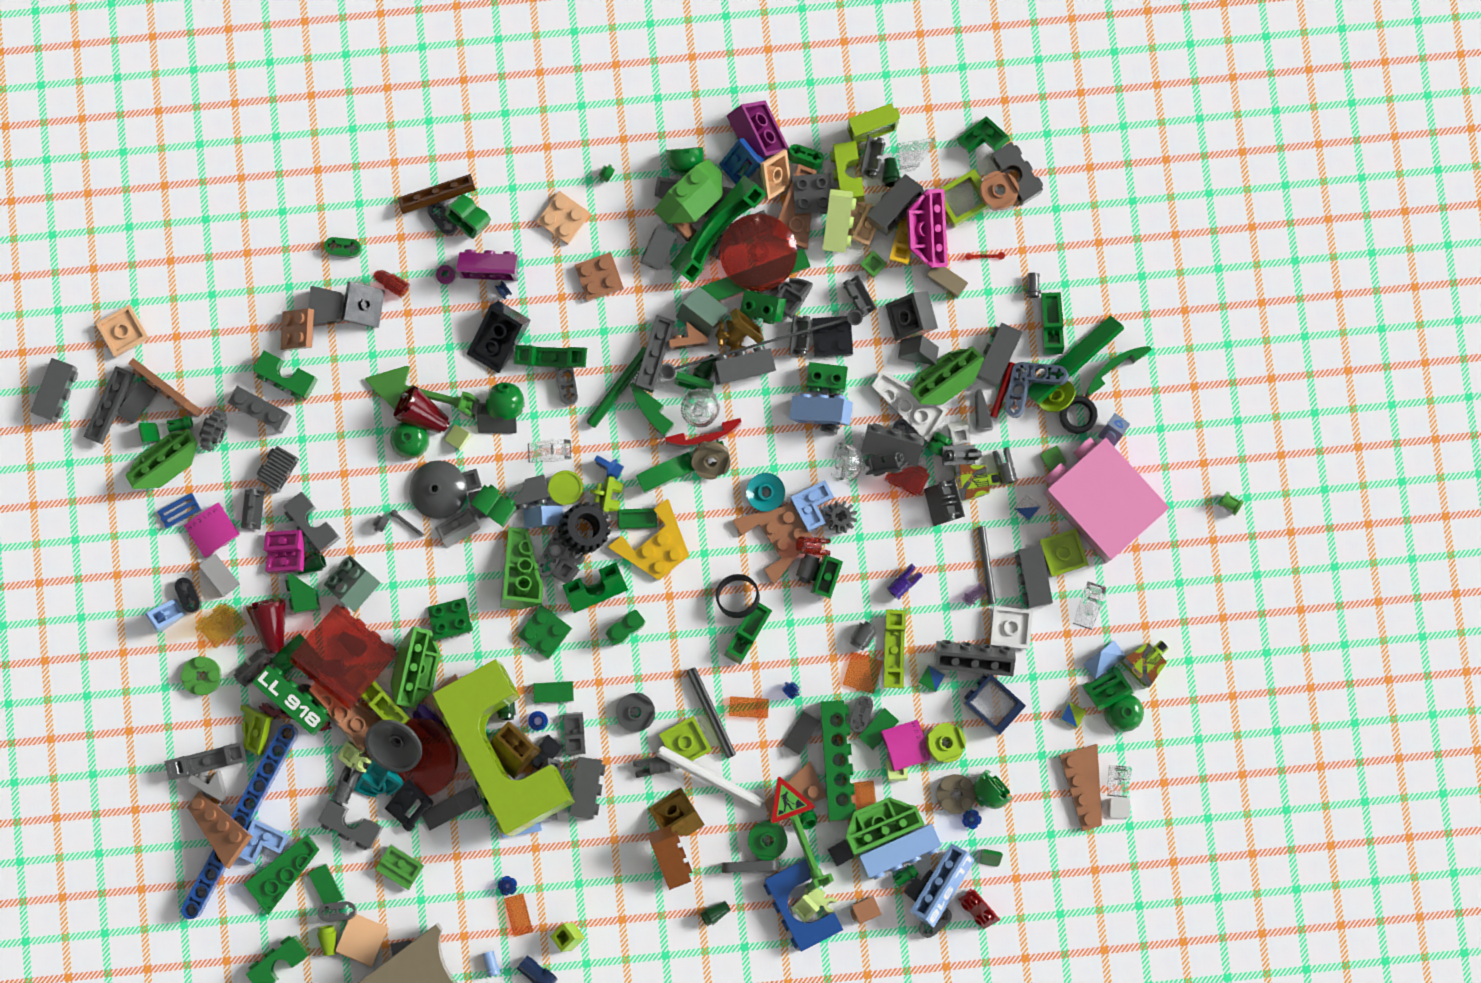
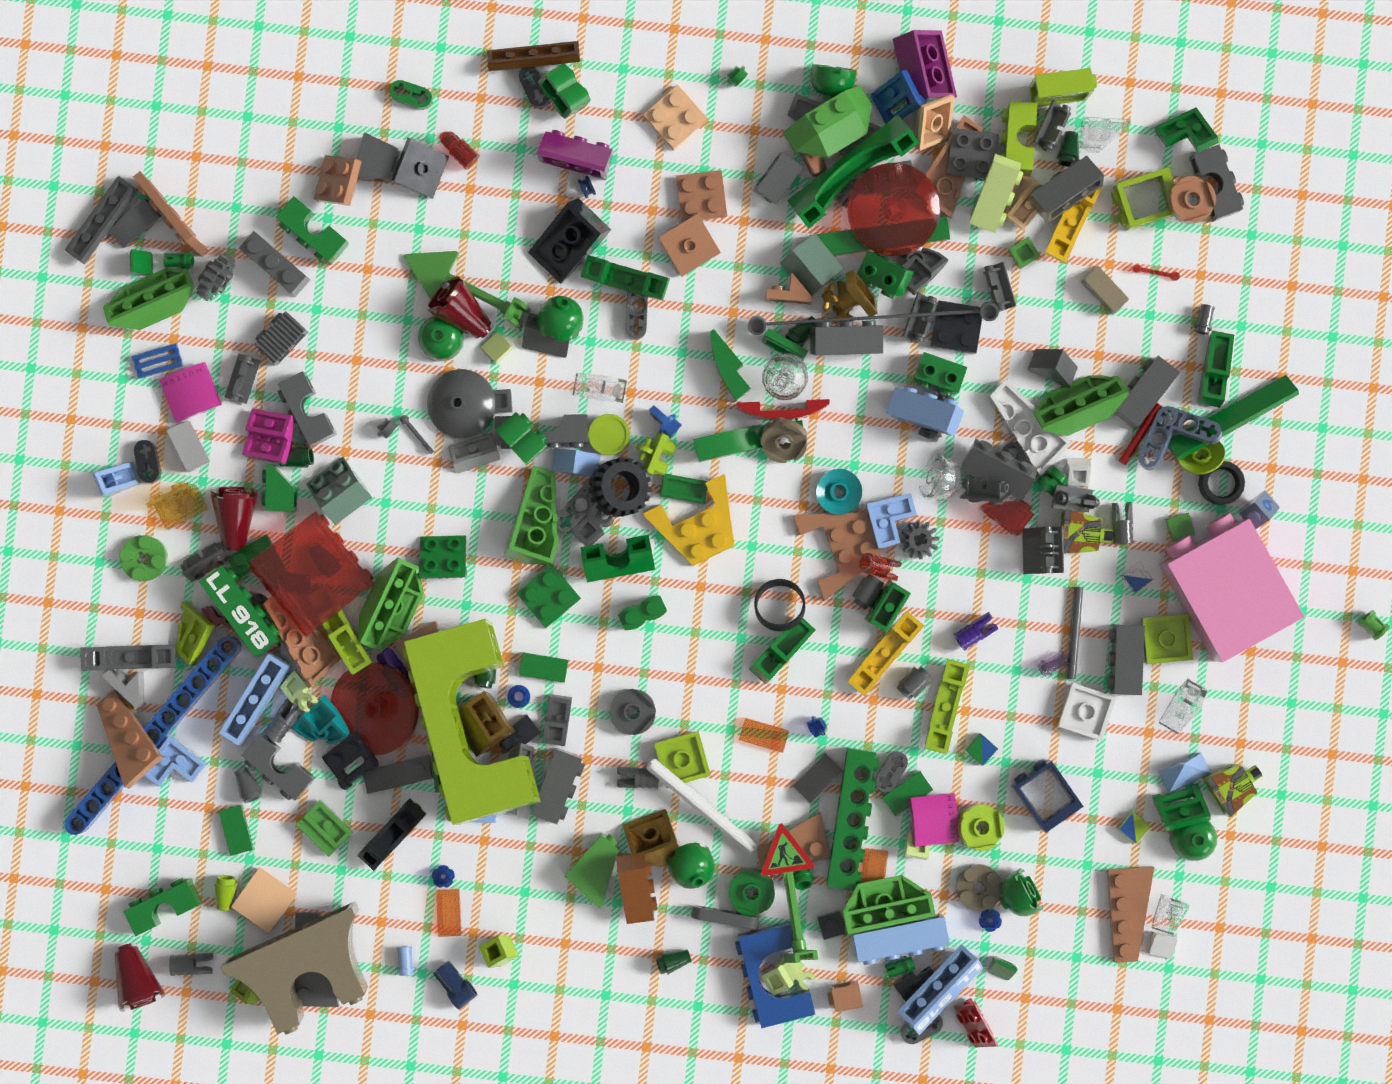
camera: 10 degrees right, 5 degrees up
dark grey brick [30,358,78,422] -> none
light nougat plate [96,304,150,358] -> none
green wing [244,834,320,915] -> none
dark grey beam [318,901,357,922] -> none
dark grey dish [365,720,422,772] -> none
magenta plate [436,265,455,284] -> none
green axle [587,347,646,428] -> none
dark grey plate [634,315,675,393] -> none
dark grey axle [687,667,736,758] -> none
green beam [787,144,824,170] -> none
clear orange piece [842,652,883,694] -> none
dark grey slope [885,291,938,341] -> none
dark pink wedge [907,189,948,268] -> none
dark grey brick [934,640,1016,677] -> none
dark grey slope [975,389,993,431] -> none
green slope [1085,346,1152,398] -> none
none -> light blue brick [219,653,292,746]
none -> dark grey cone [234,767,262,804]
none -> black arch [357,798,426,871]
none -> bright green slope [564,833,620,907]
none -> nougat plate [658,213,721,277]
none -> green cylinder [667,842,715,889]
none -> yellow slope [847,611,925,696]

